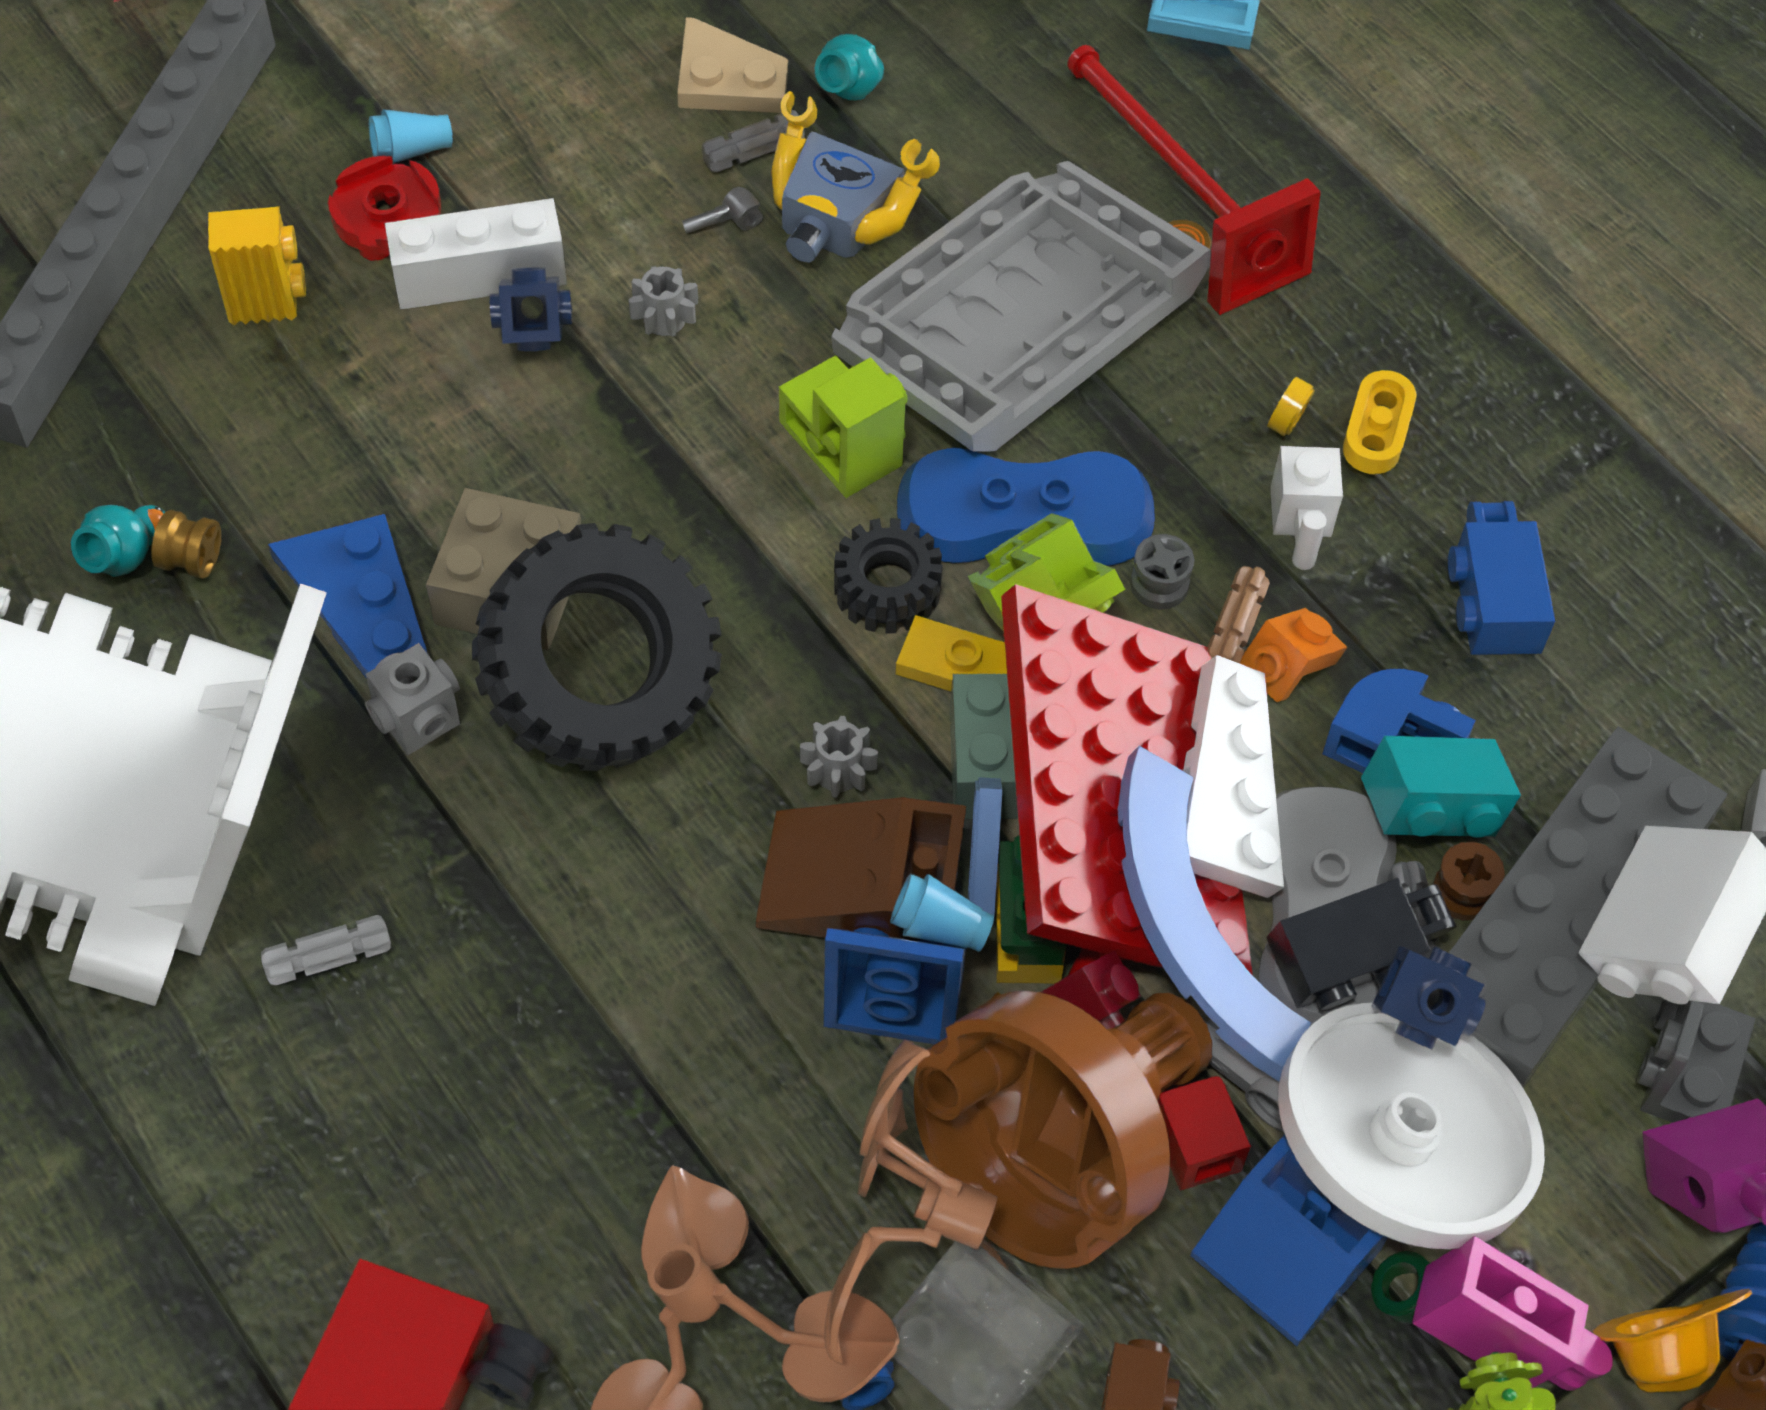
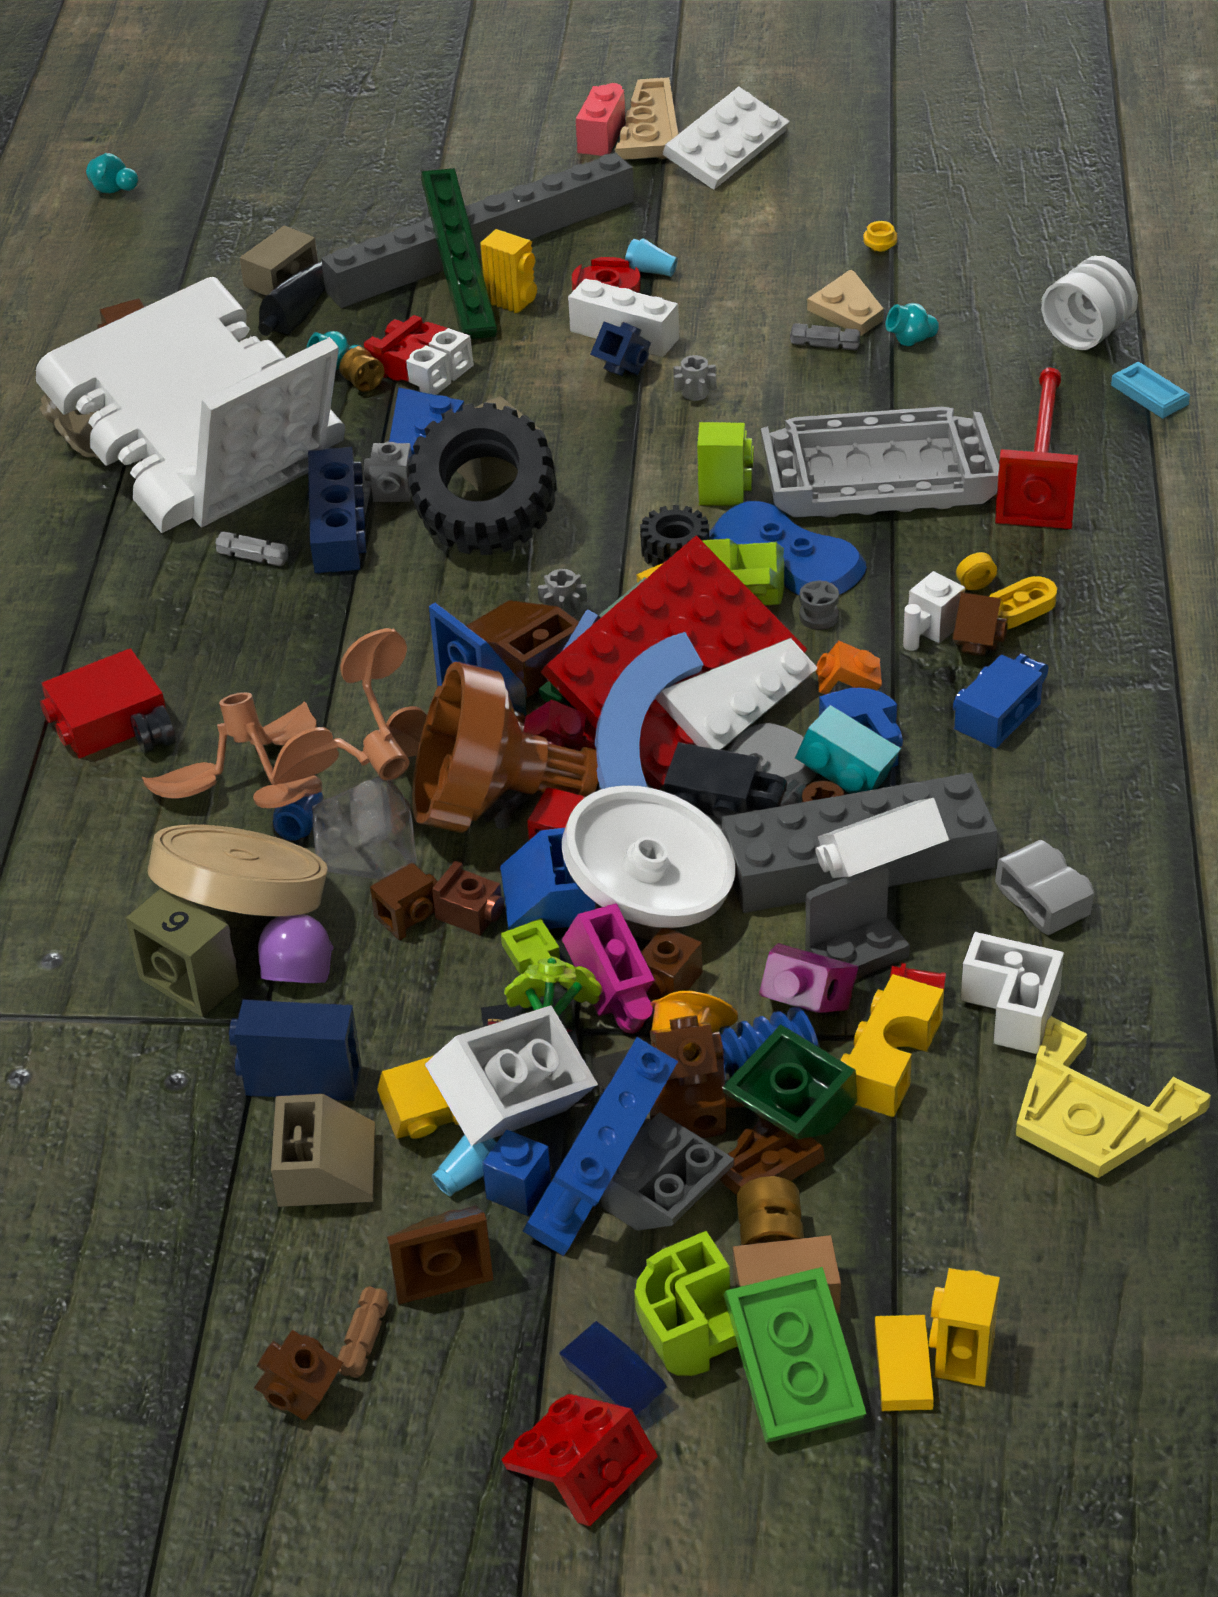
camera: 45 degrees right, 15 degrees down
flat silver hand [682,187,763,234] -> none
torso [771,91,940,263] -> none
medium azure cone [890,874,994,952] -> none
medium nougat axle [1207,566,1270,664] -> none
dark blue brick [1372,945,1486,1050] -> none
none -> dark blue brick [308,447,367,573]
none -> hips [364,315,474,395]
none -> dark green tile [421,168,497,339]
none -> copper brick [432,861,504,936]
none -> lime plate [501,919,560,974]
none -> reddish brown brick [641,928,703,1000]
none -> reddish brown brick [953,592,1008,656]

